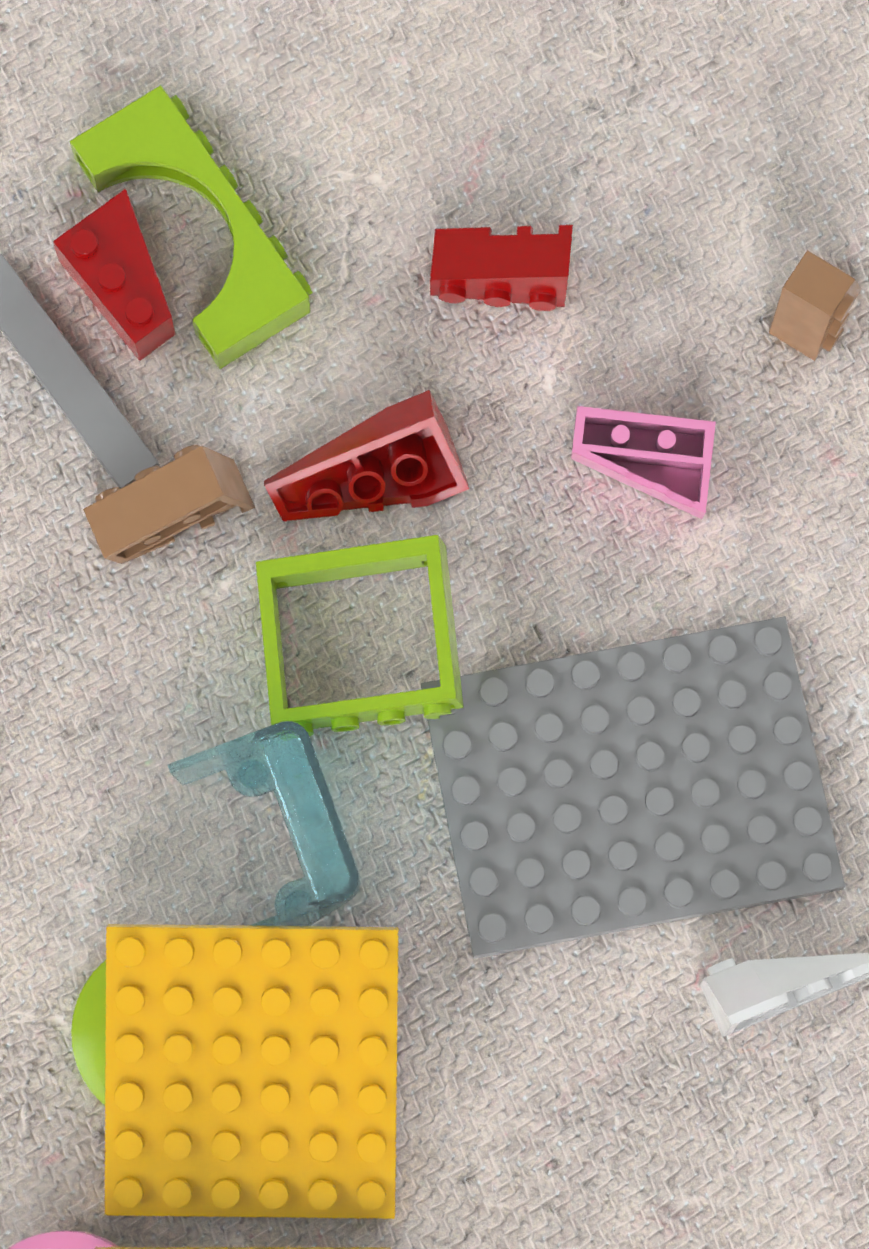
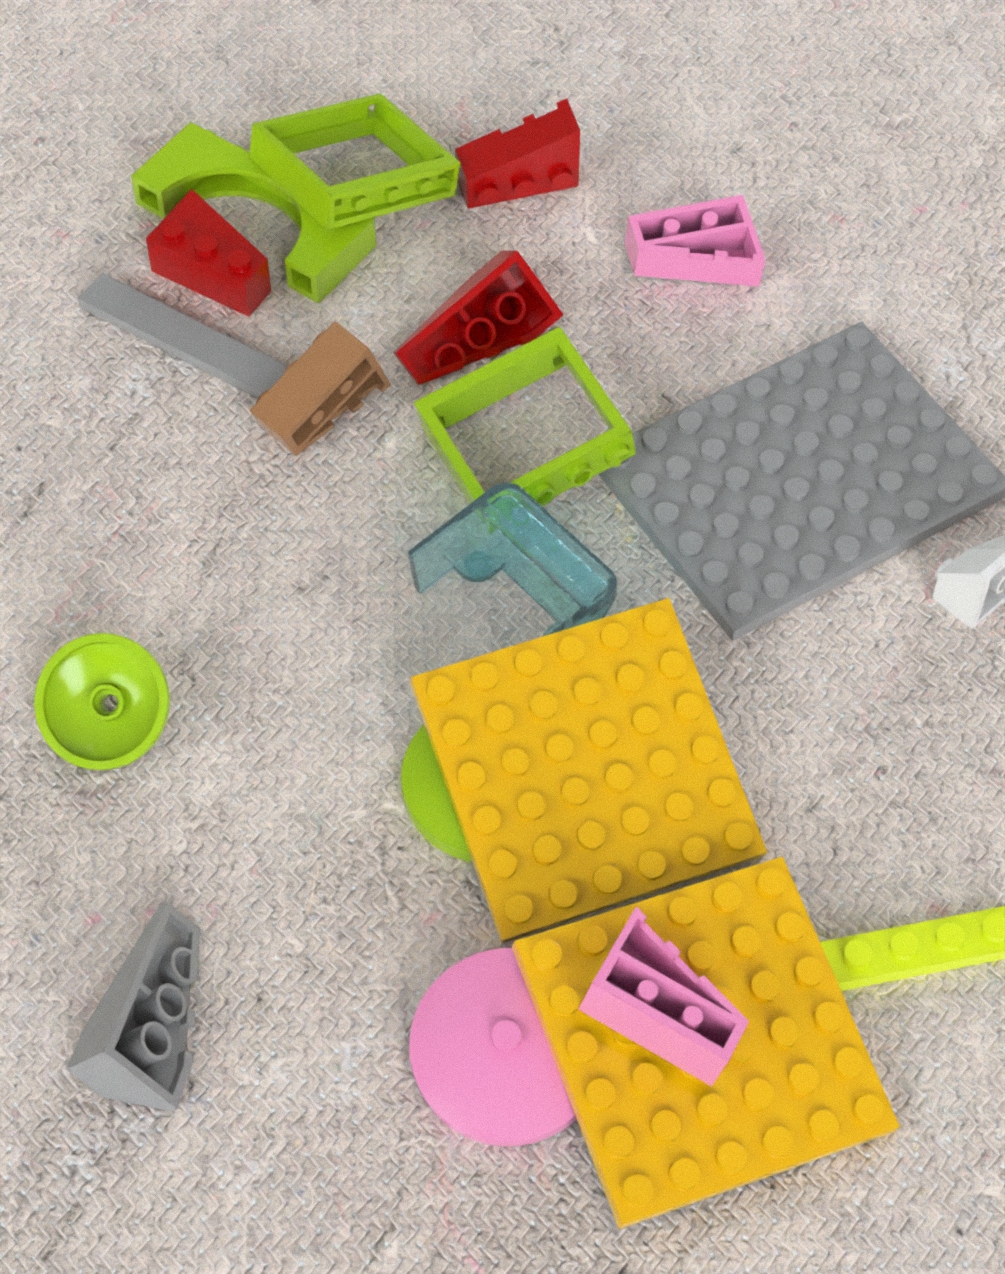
camera: 20 degrees left, 20 degrees down
medium nougat wedge [769,250,862,361] -> none
none -> lime window [249,93,460,230]

